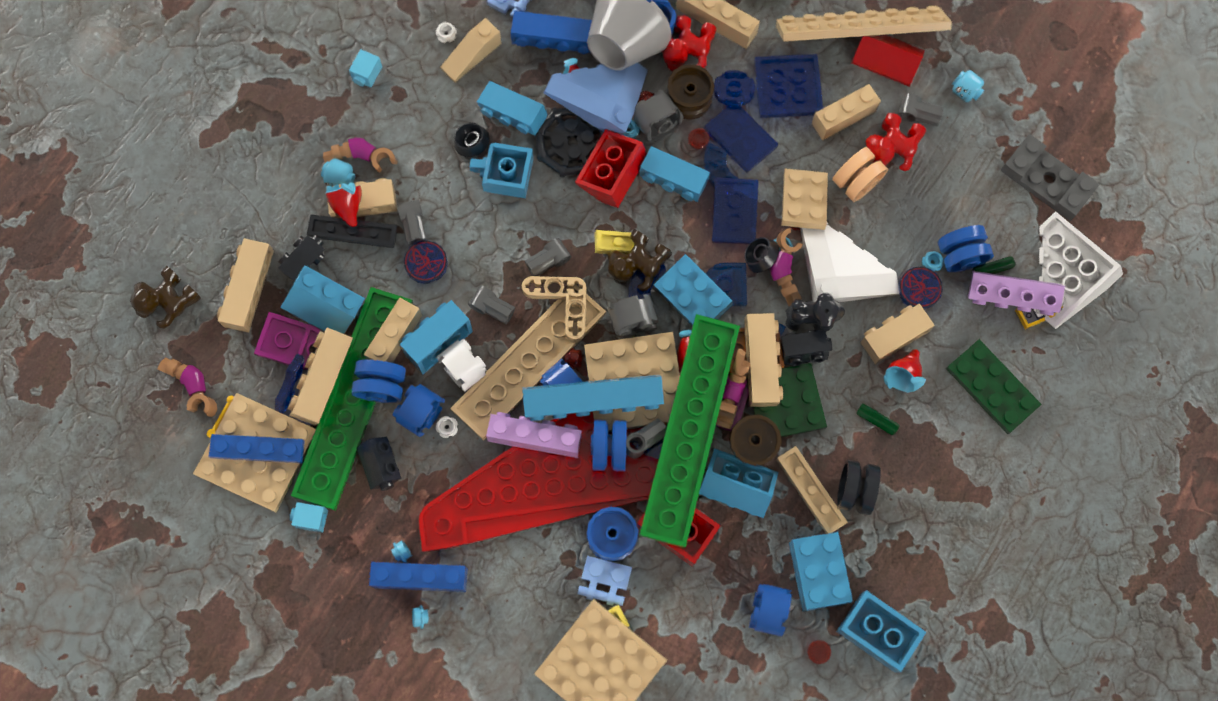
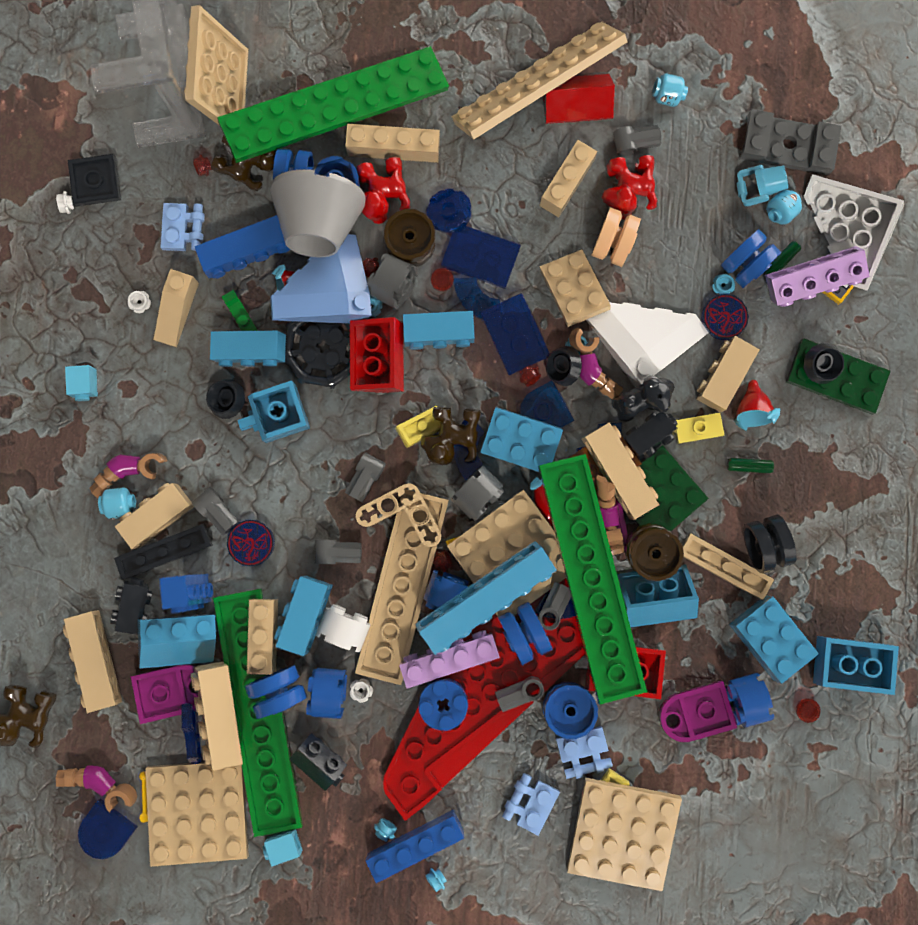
camera: 30 degrees left, 10 degrees up
blue plate [208,434,305,463] -> none
red hat [325,182,362,227] -> none
clear blue plate [754,54,823,118] -> none
none -> clear blue tile [78,798,138,859]
none -> blue brick [160,574,213,613]
none -> green piece [222,290,258,331]
none -> blue brick [419,678,468,731]
none -> dark grey piece [495,676,544,712]
none -> light blue plate [502,773,560,836]
none -> clear red plate [519,366,541,387]
none -> magenta plate [659,681,737,742]
none -> light yellow plate [675,413,725,444]
none -> medium azure piece [736,165,789,206]
none -> medium azure head [767,190,802,225]
none -> black hat [804,343,844,384]

